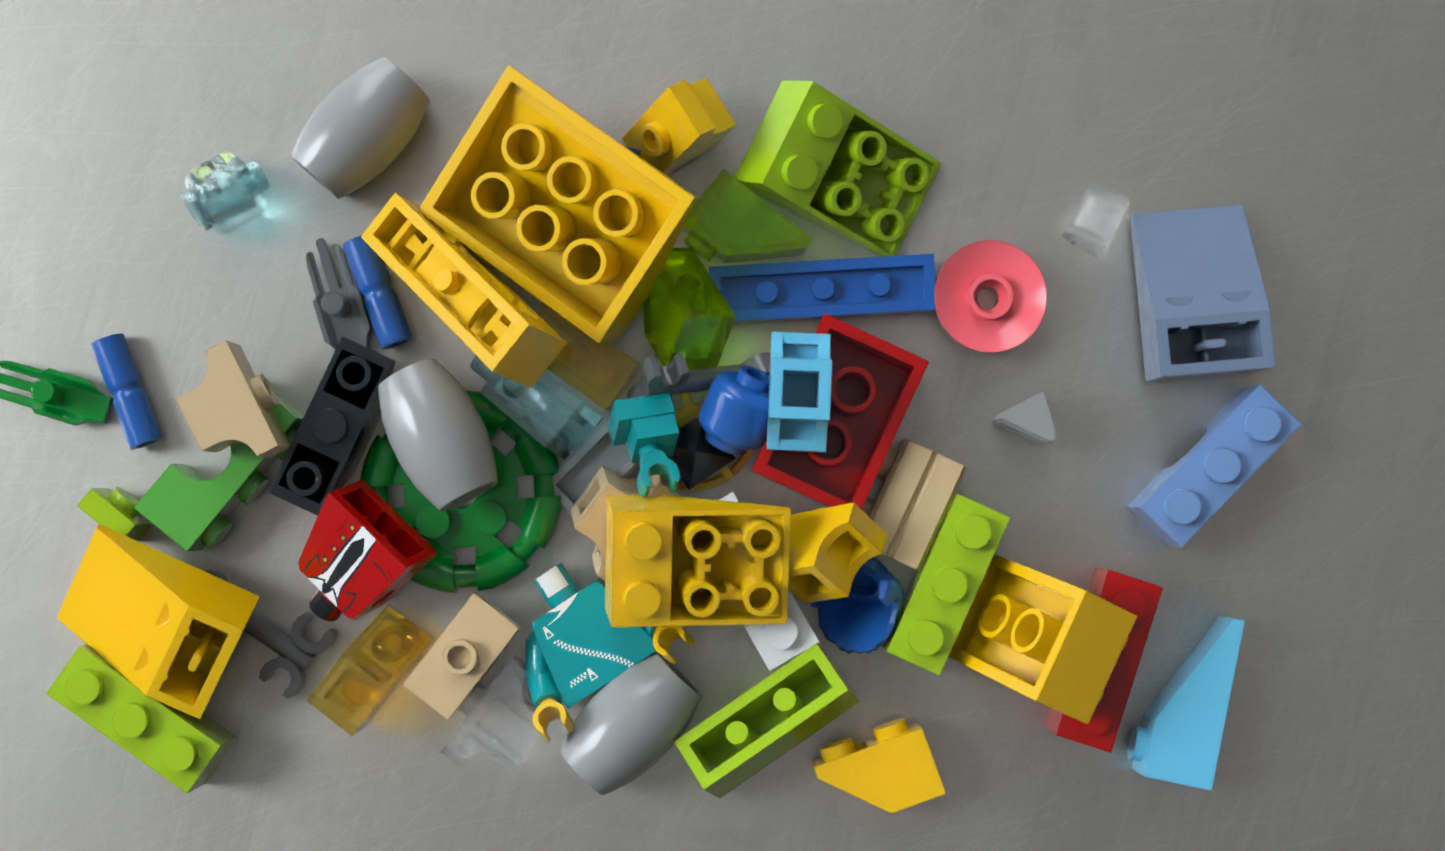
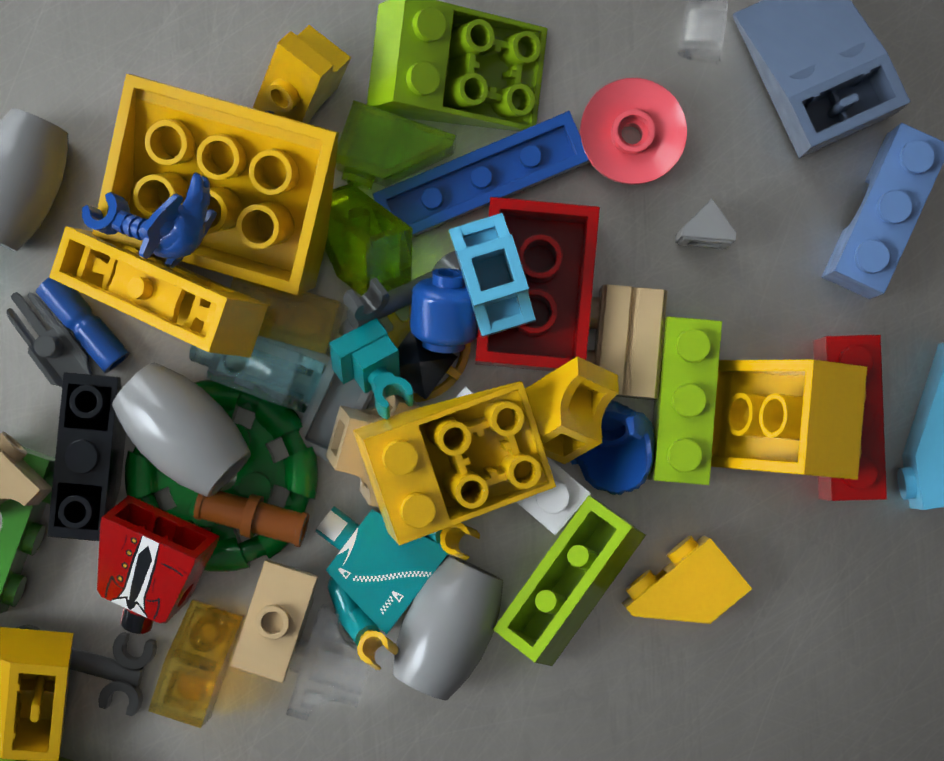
camera: 20 degrees left, 0 degrees up
none -> blue piece [82,172,217,269]
none -> dark orange pin [194,491,310,547]

